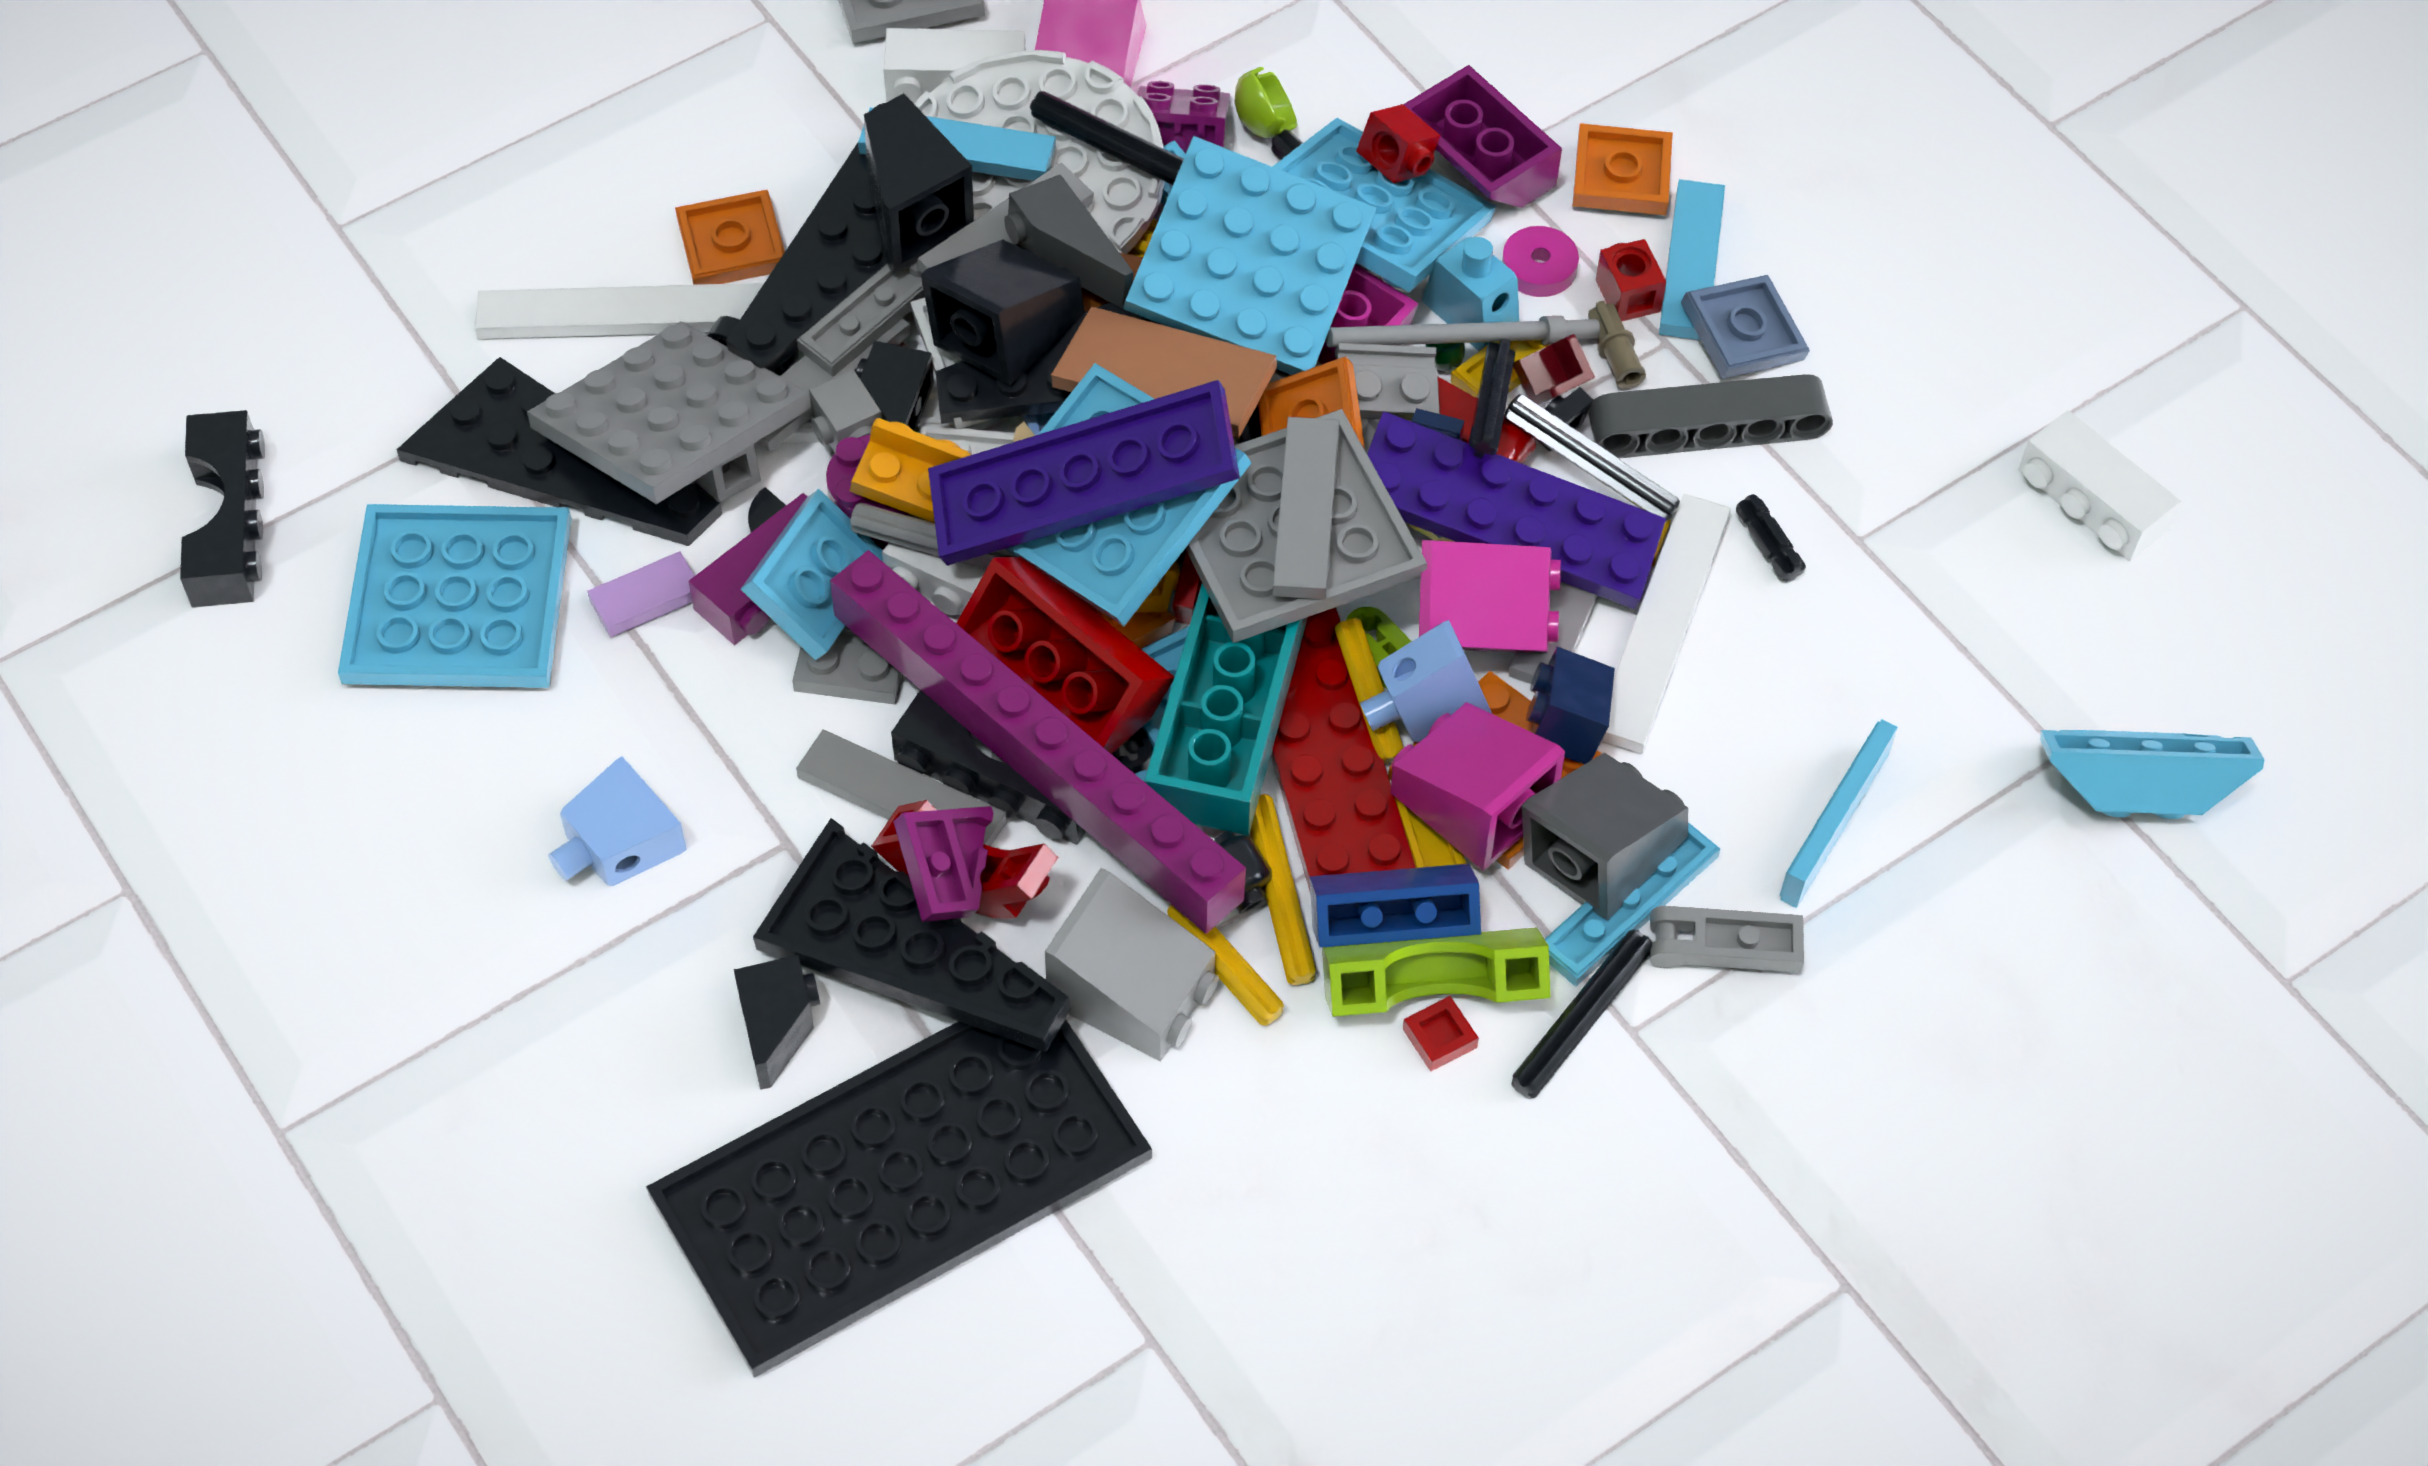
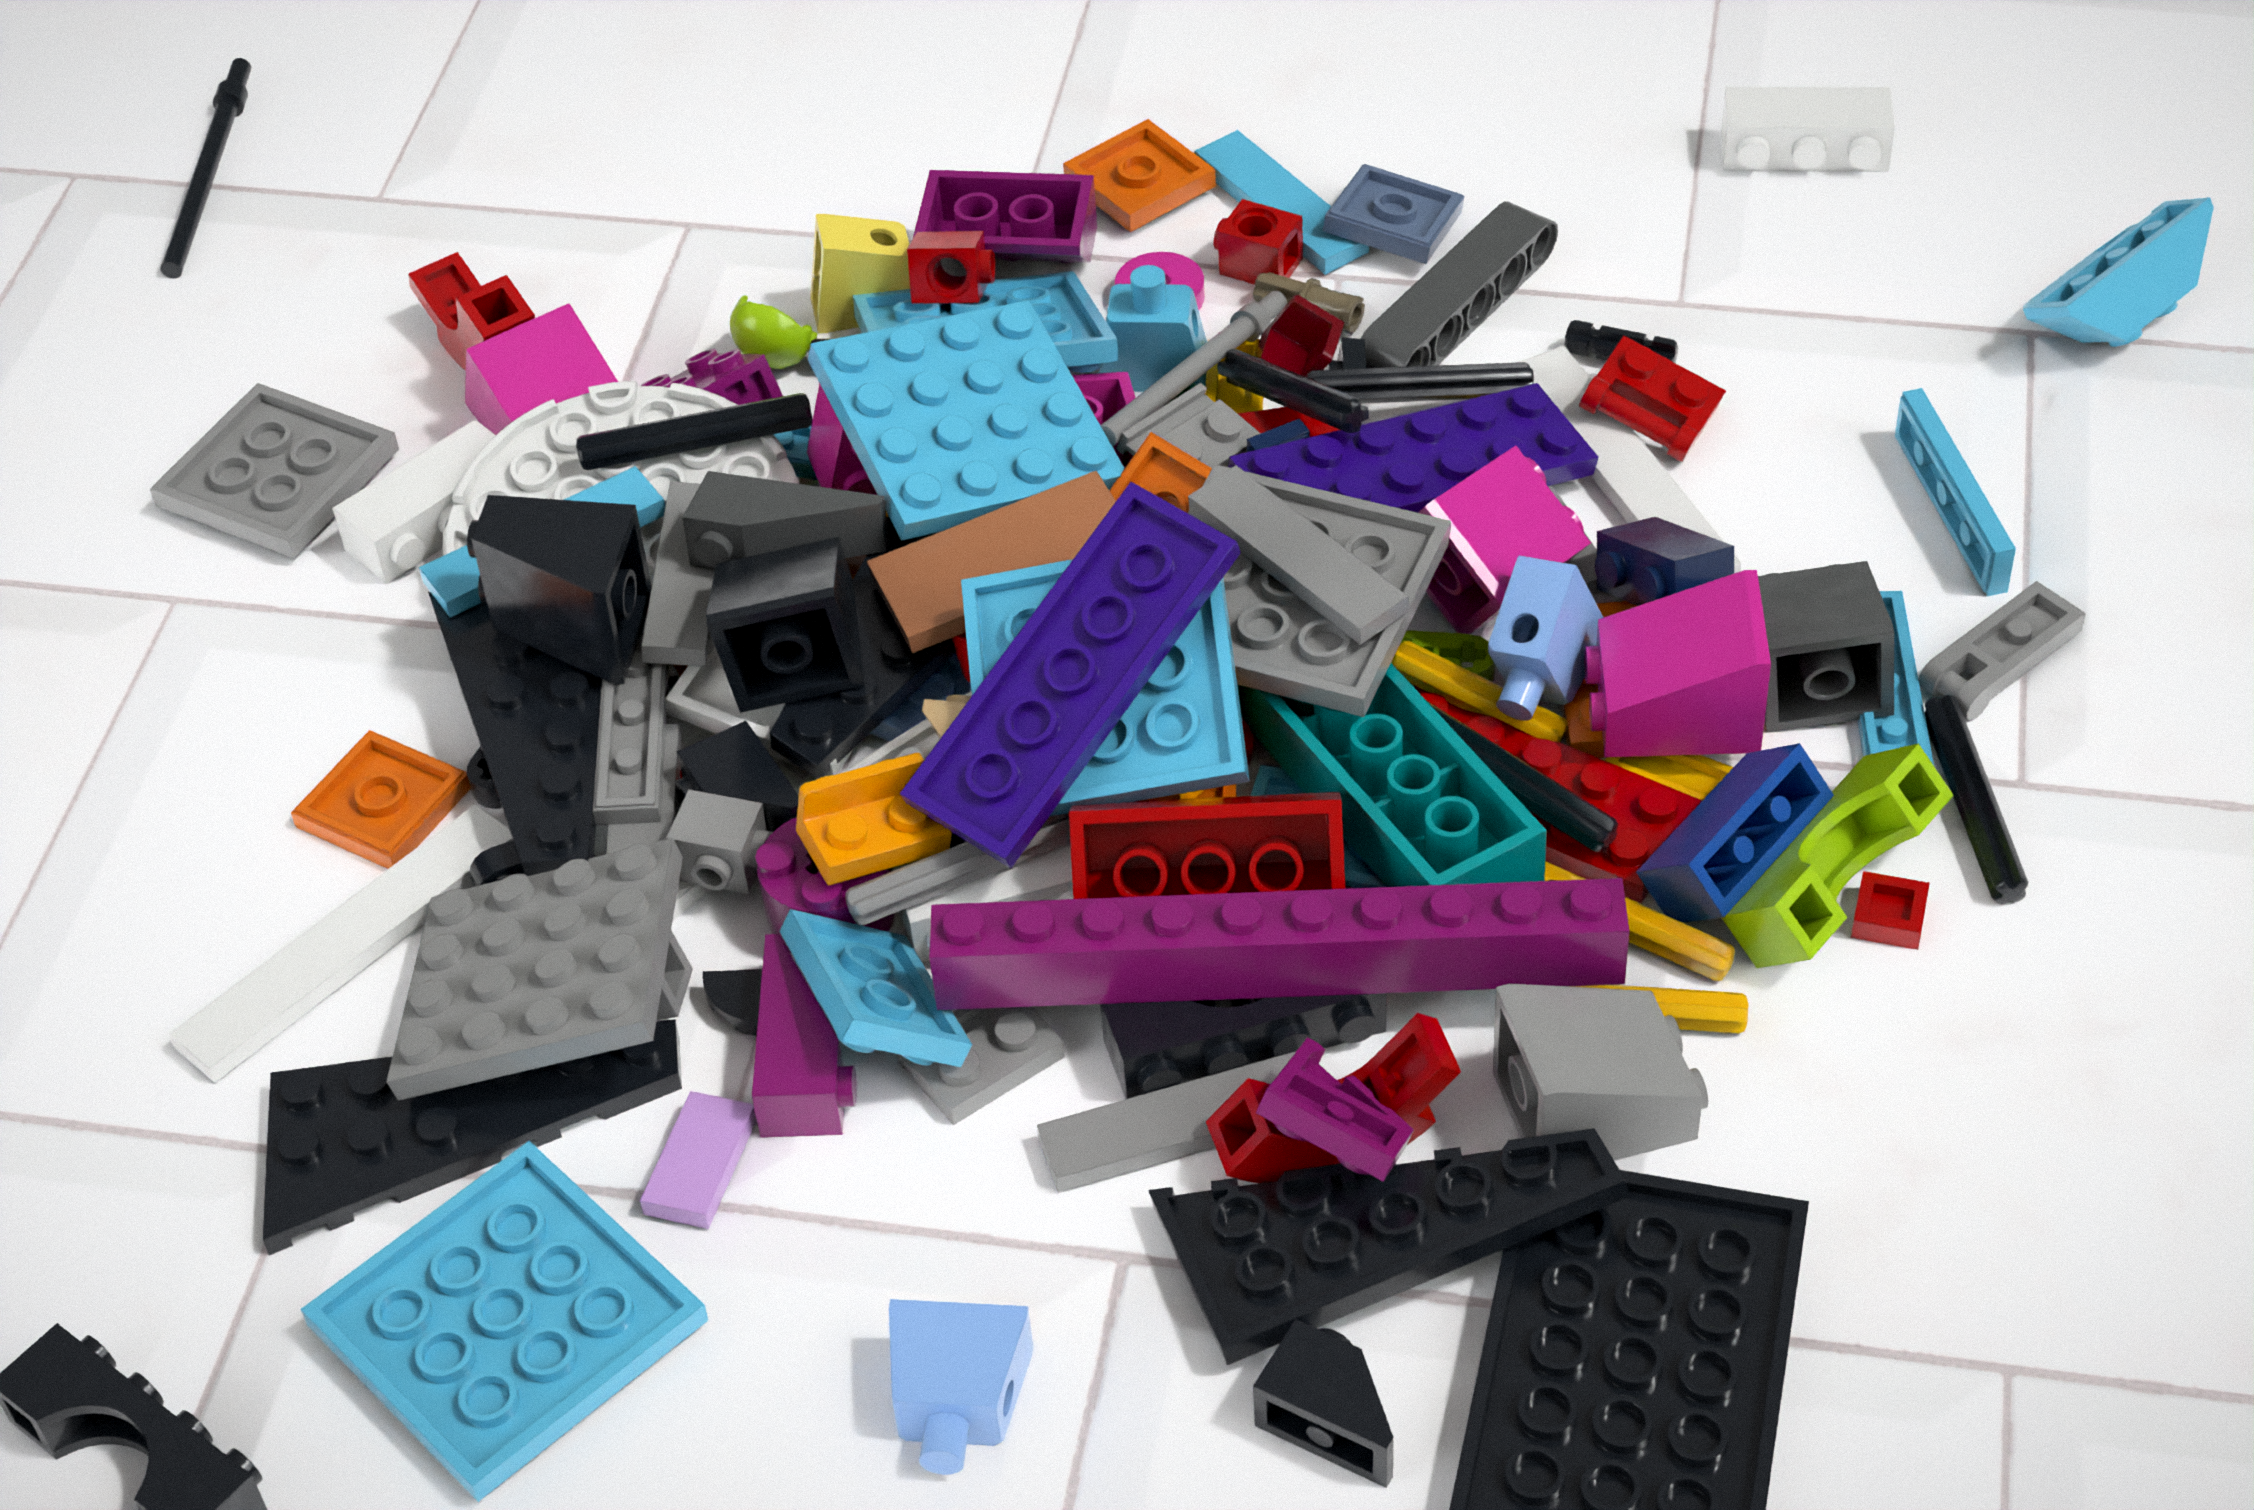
camera: 40 degrees left, 10 degrees down
none -> light yellow torso [810,214,941,333]
none -> black axle [1426,700,1618,853]
none -> red plate [1578,336,1727,463]

